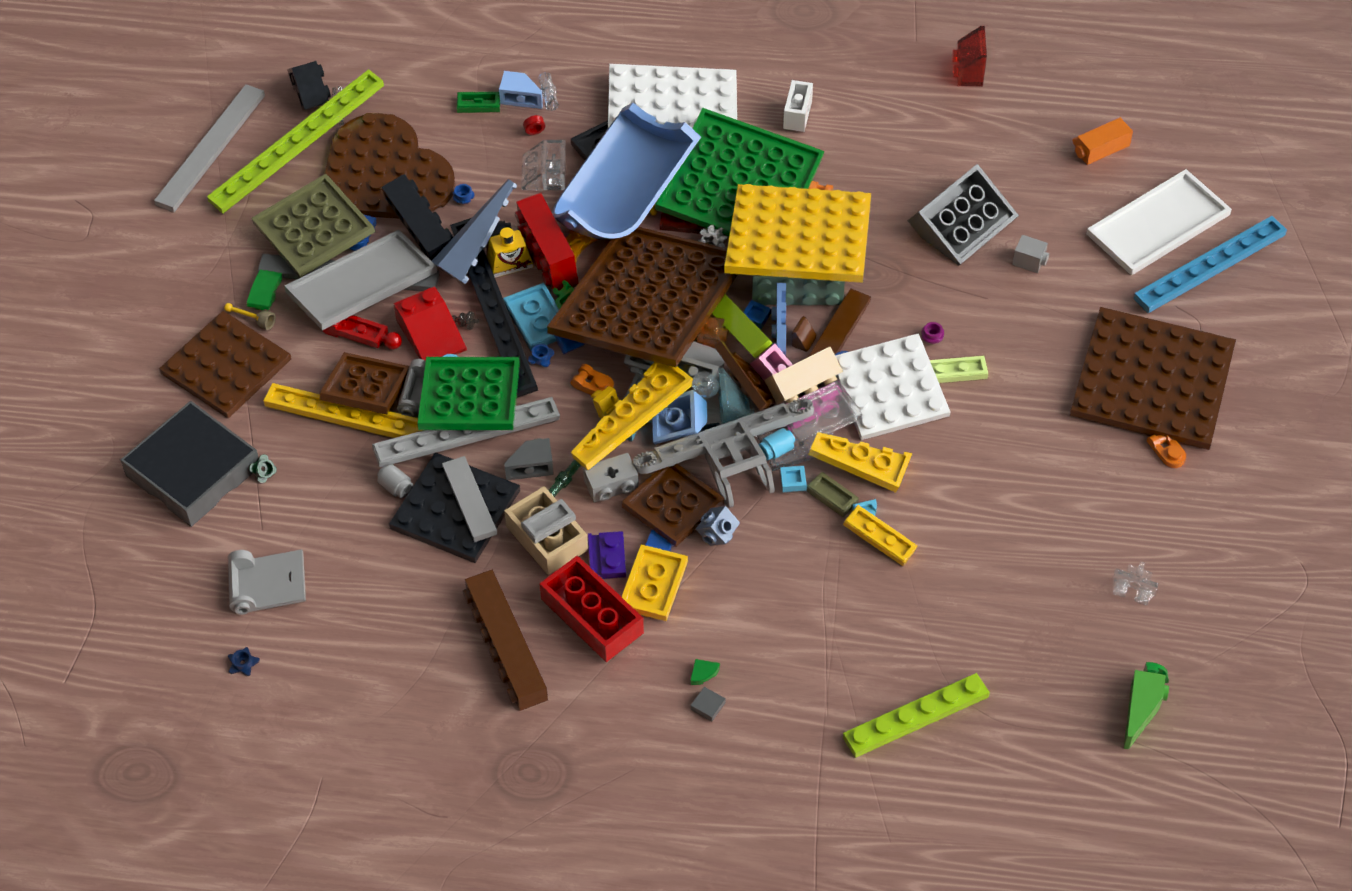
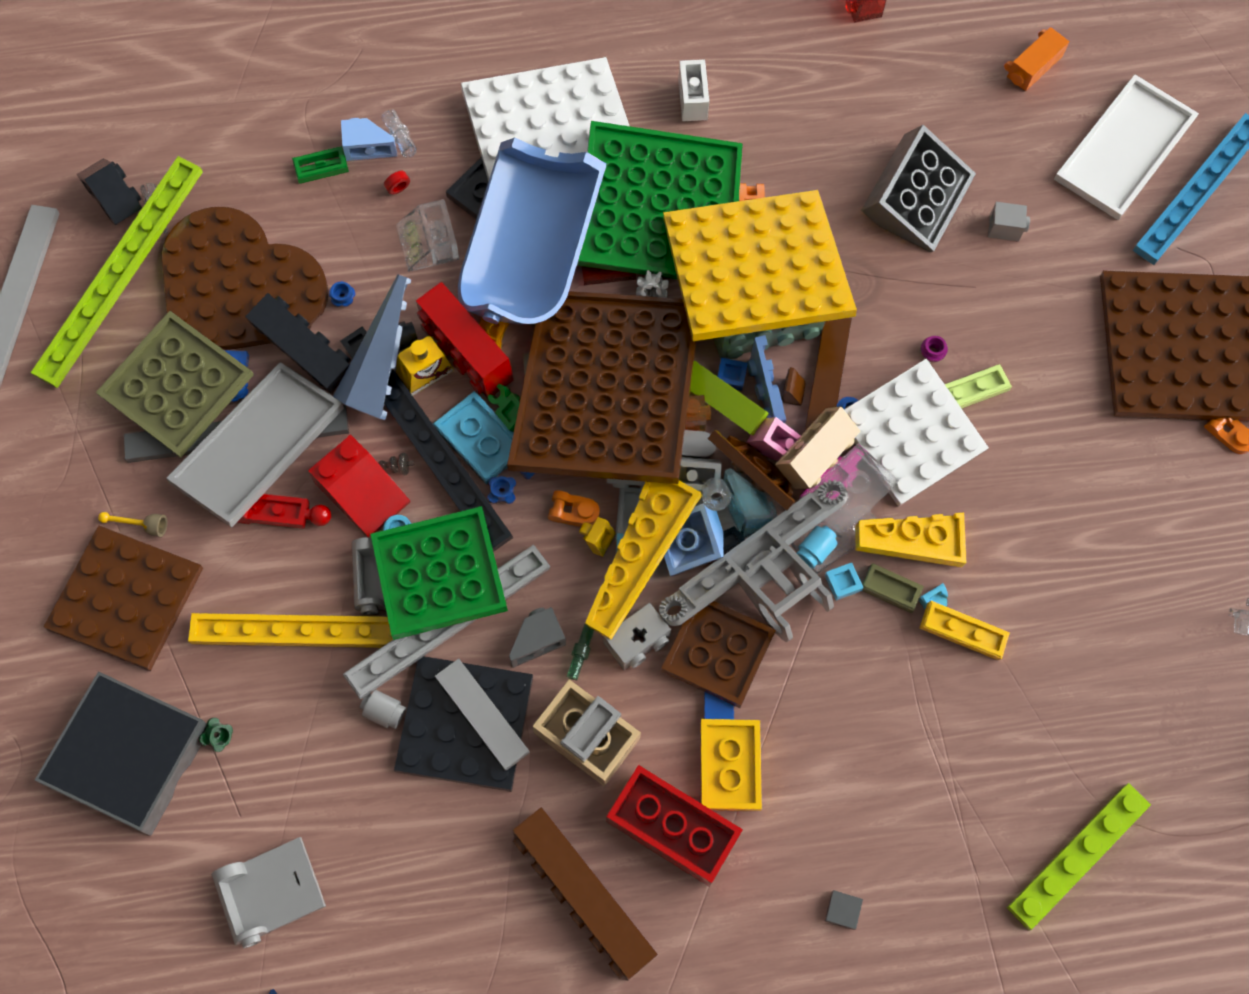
camera: 20 degrees left, 15 degrees up
green slope [247,269,282,310] -> none
reddish brown plate [320,352,409,415] -> none
dark purple plate [588,531,626,579] -> none
green tile [691,659,720,685] -> none
sand blue brick [696,506,740,546] -> none

